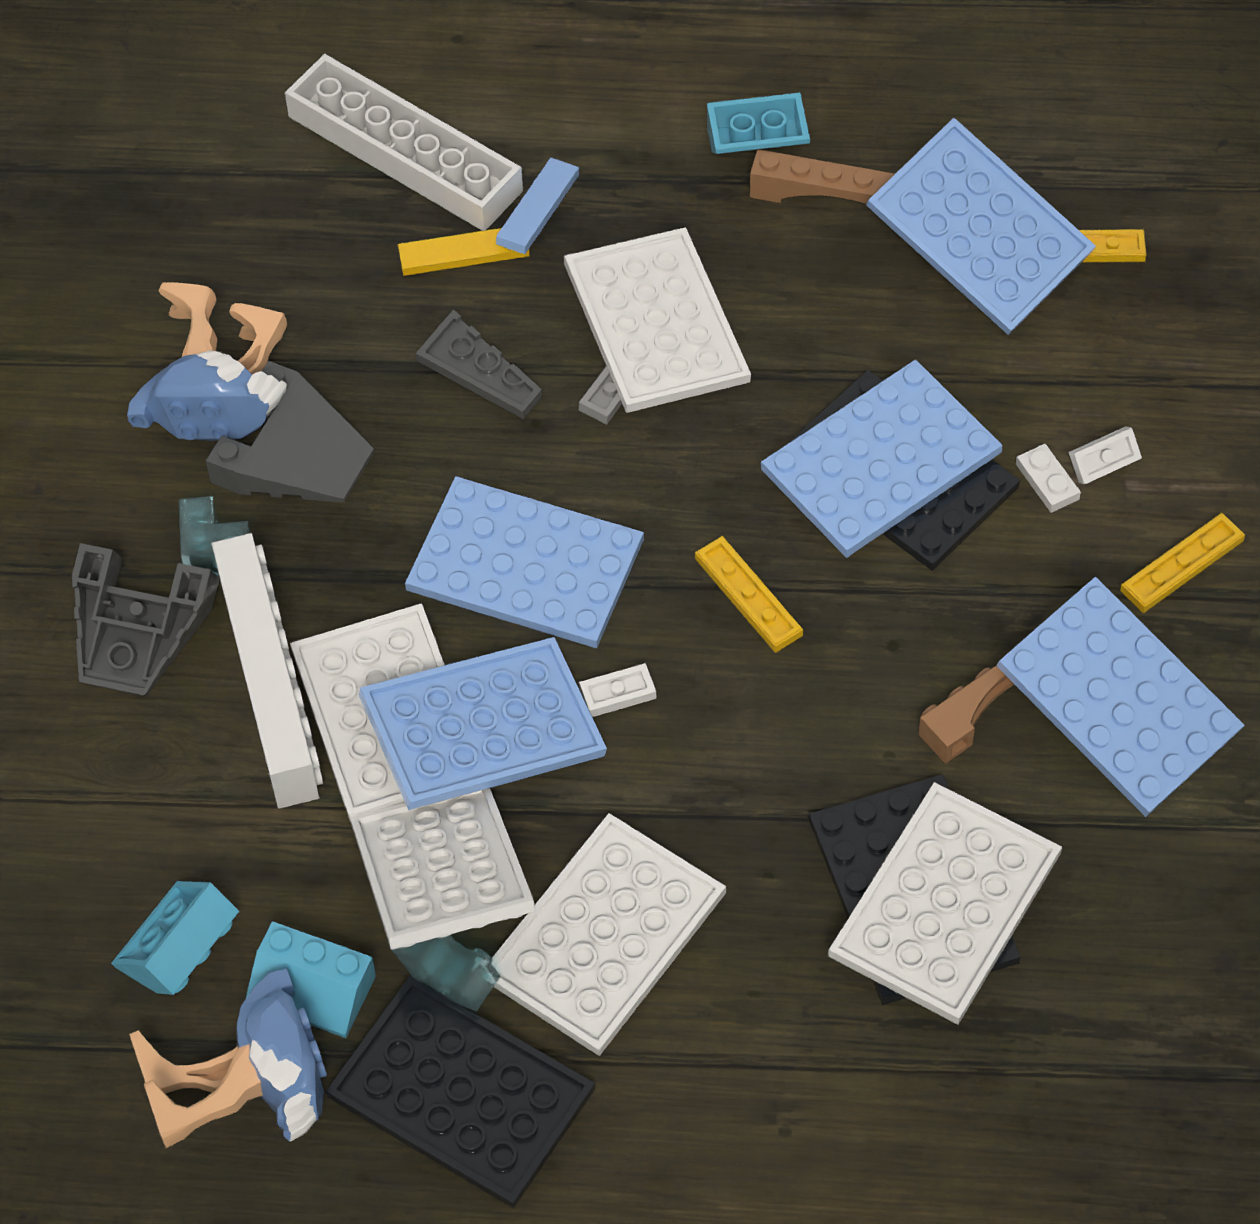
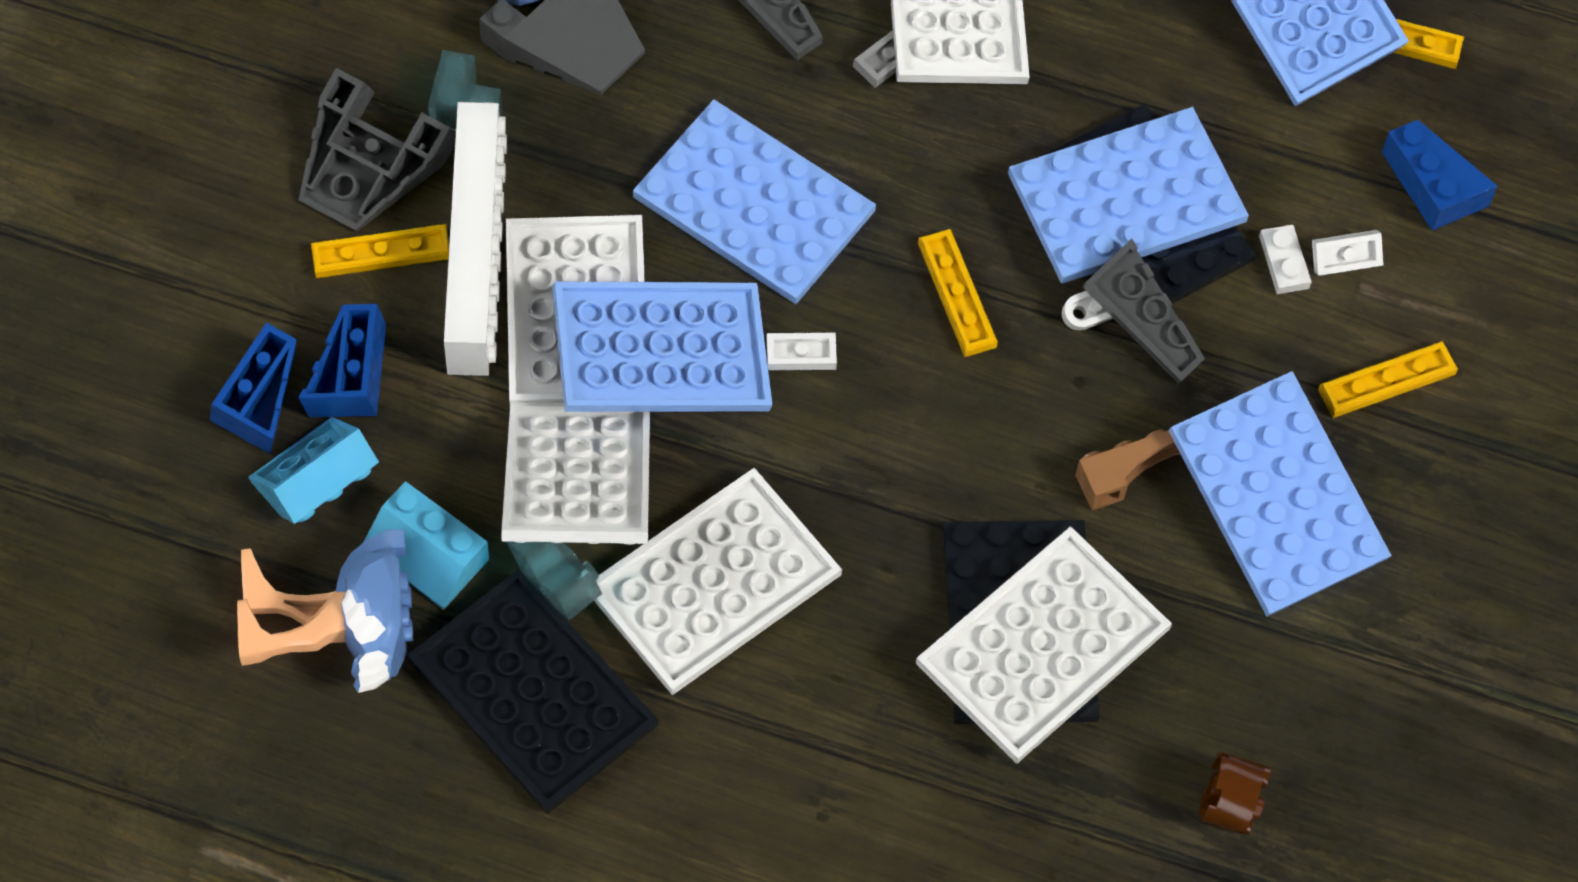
camera: 10 degrees right, 5 degrees up
none -> blue wedge [210,322,297,455]
none -> blue wedge [299,304,386,417]
none -> yellow tile [311,224,450,278]
none -> white plate [1062,291,1113,331]
none -> dark grey wing [1082,238,1205,384]
none -> reddish brown brick [1199,751,1271,835]
none -> blue wedge [1382,120,1498,231]

